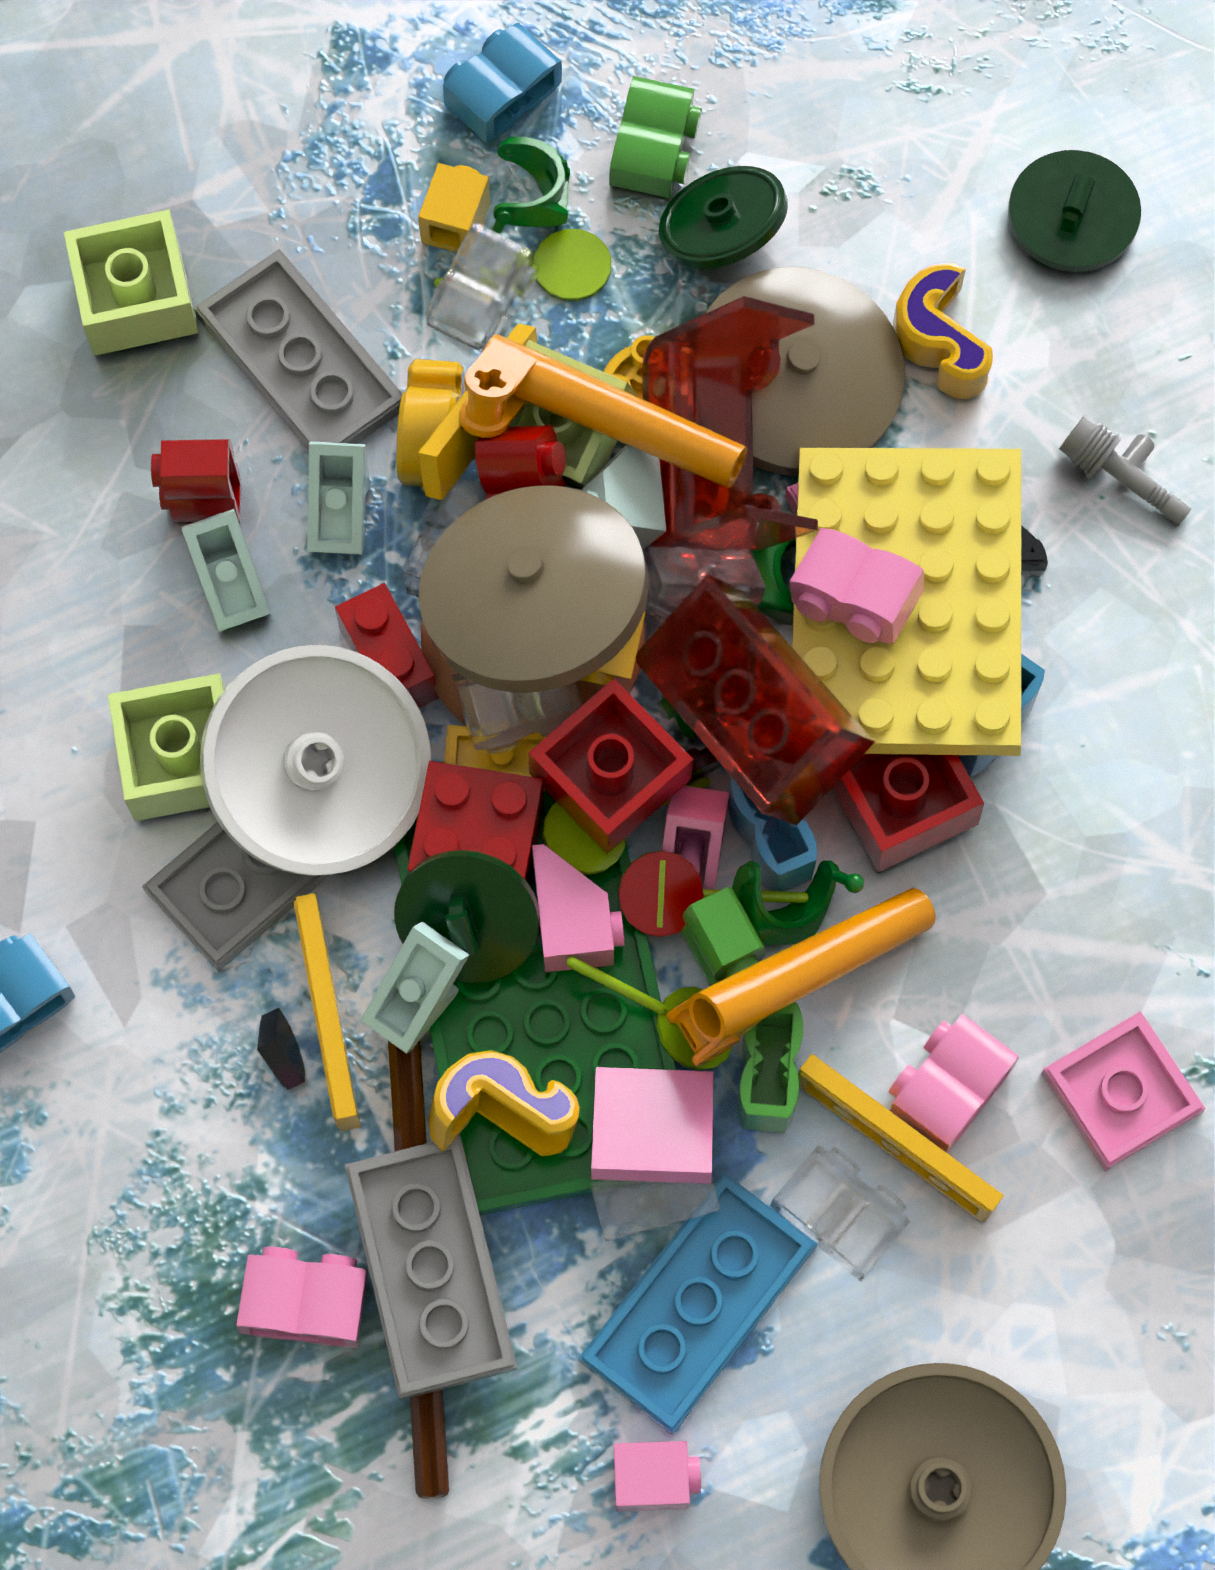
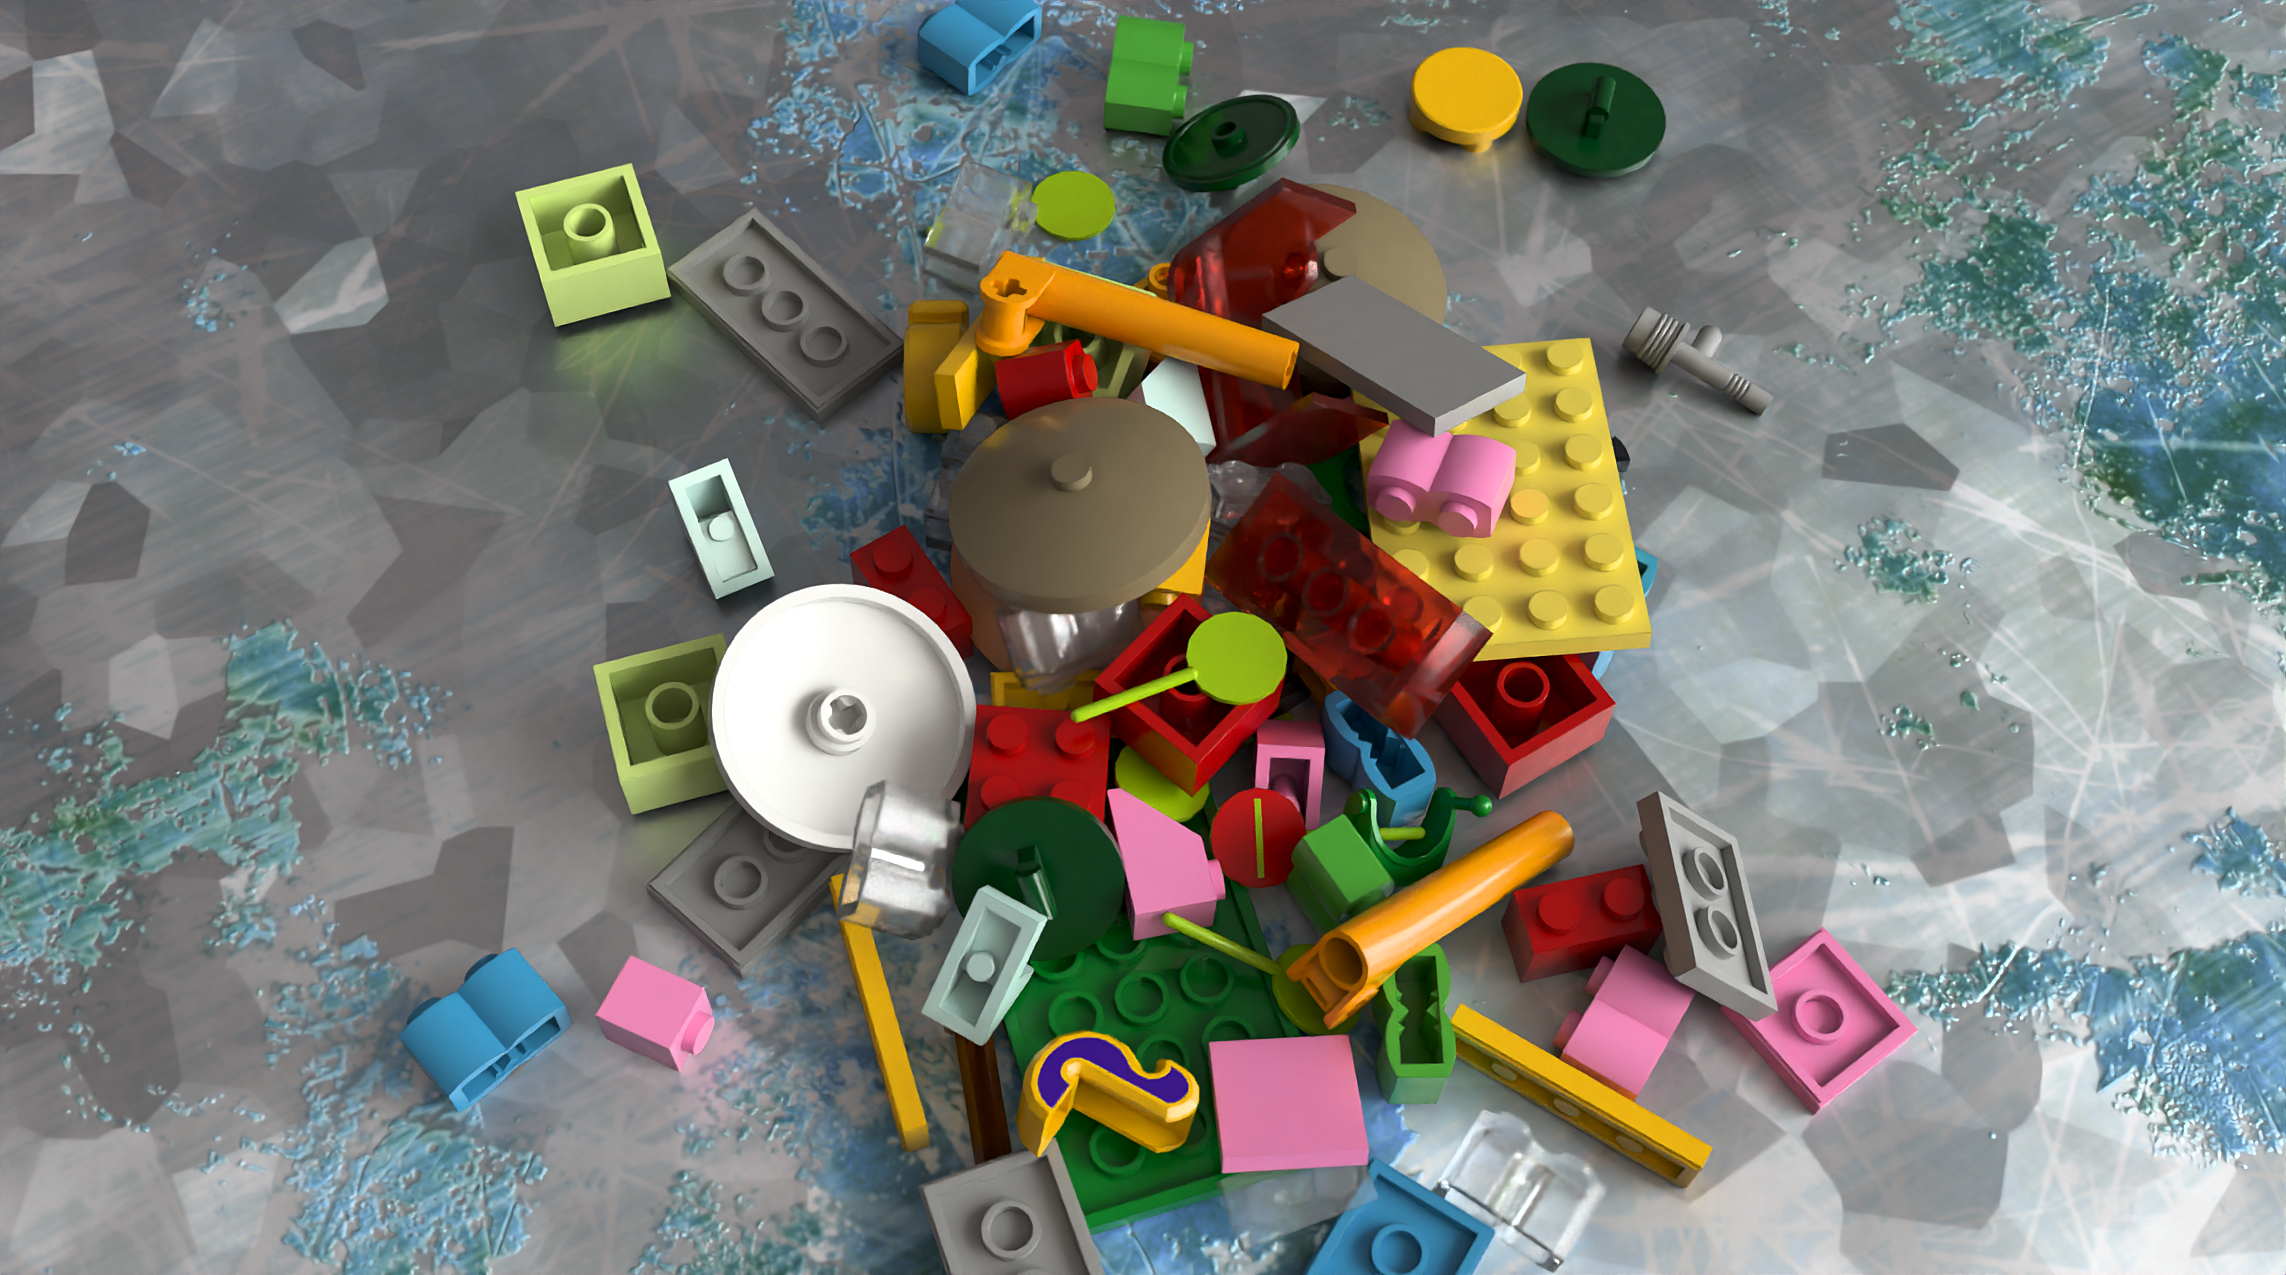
camera: 10 degrees left, 10 degrees down
red brick [151,439,241,522] -> none
black tile [257,1008,305,1090] -> none
light aqua slope [307,441,370,555] -> none
yellow brick [418,163,491,257] -> none
green helmet [482,137,570,249] -> none
yellow animal [893,263,993,399] -> none
none -> bright pink brick [595,955,714,1072]
none -> clear brick [837,779,964,941]
none -> lime piece [1070,611,1287,723]
none -> light grey tile [1261,274,1526,438]
none -> yellow tile [1409,47,1523,153]
none -> red brick [1501,864,1663,983]
none -> light grey plate [1636,791,1779,1022]

